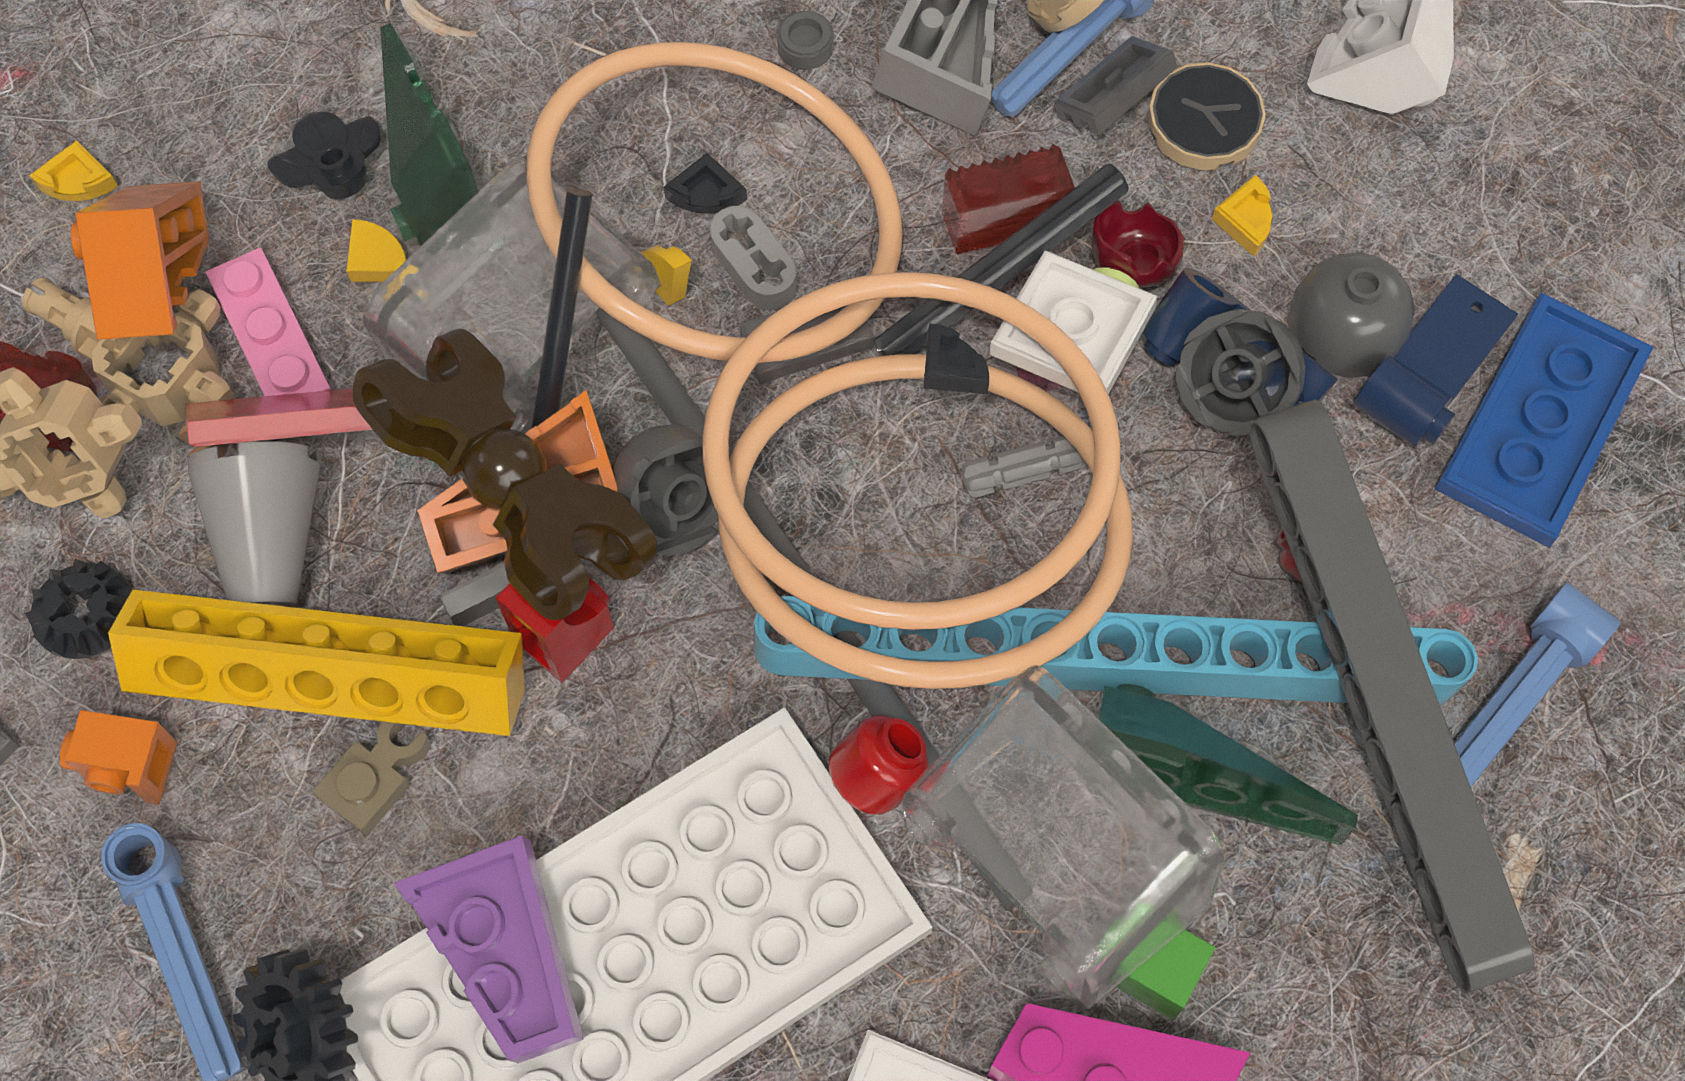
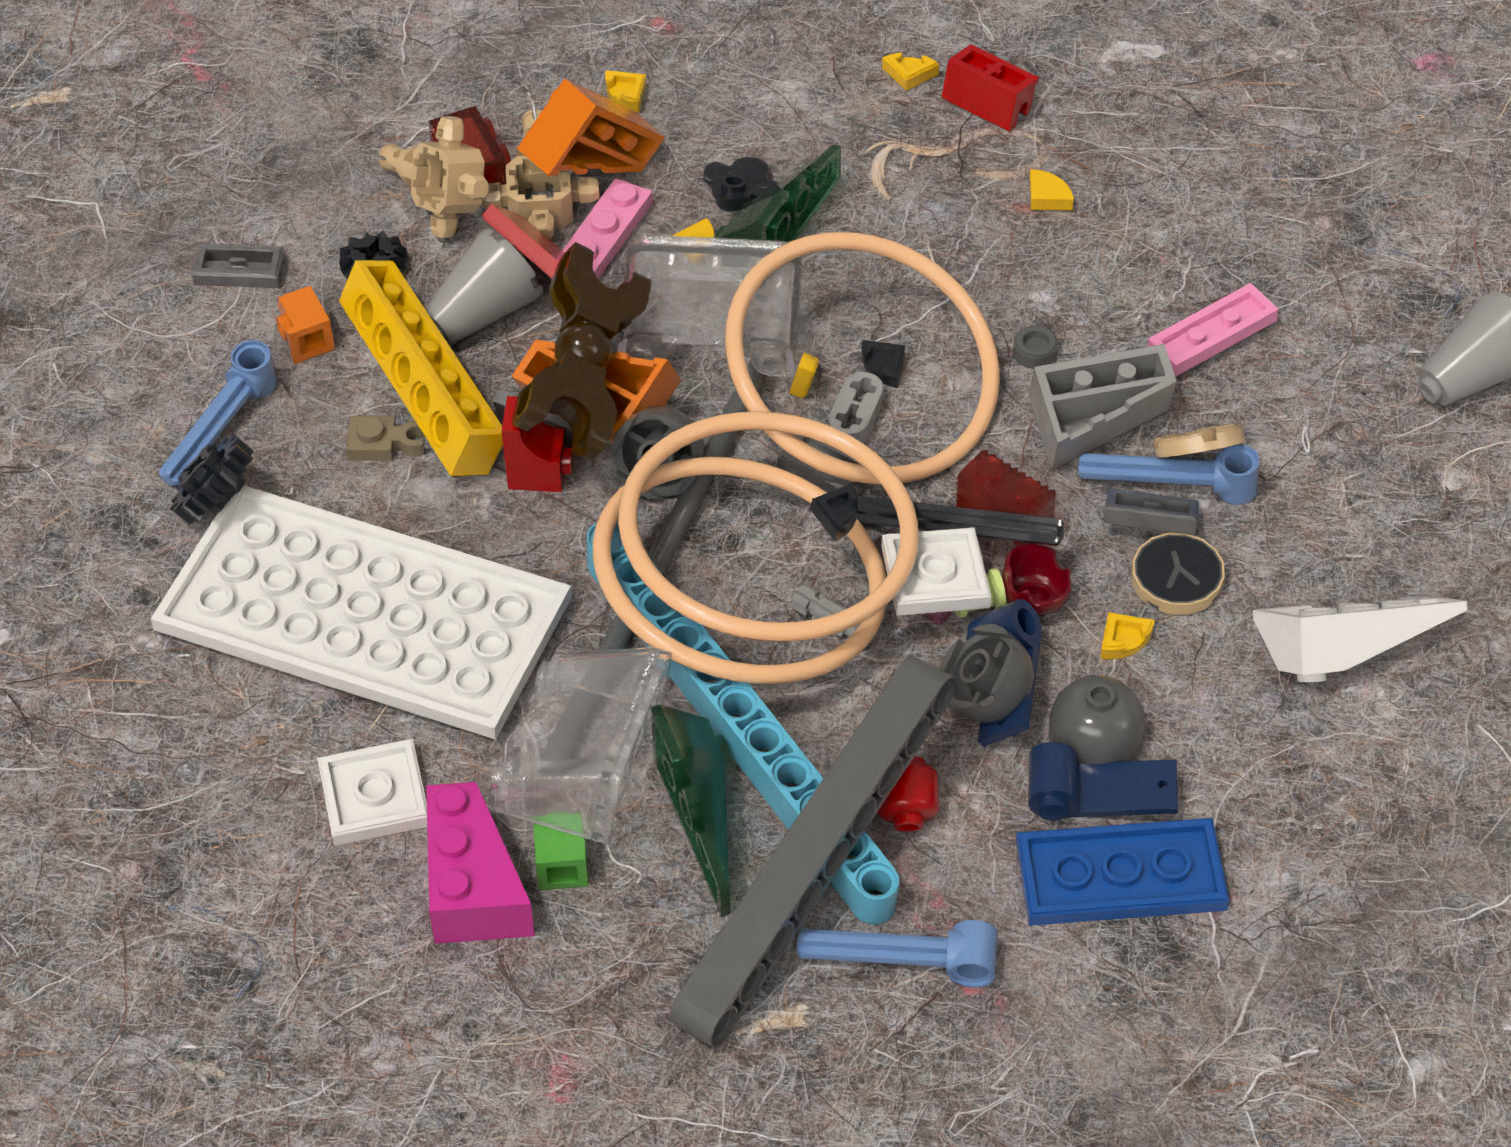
camera: 55 degrees right, 15 degrees down
medium lavender wing [394,835,584,1064] -> none
black bar [531,188,593,429] -> none
red head [829,715,928,815] -> none

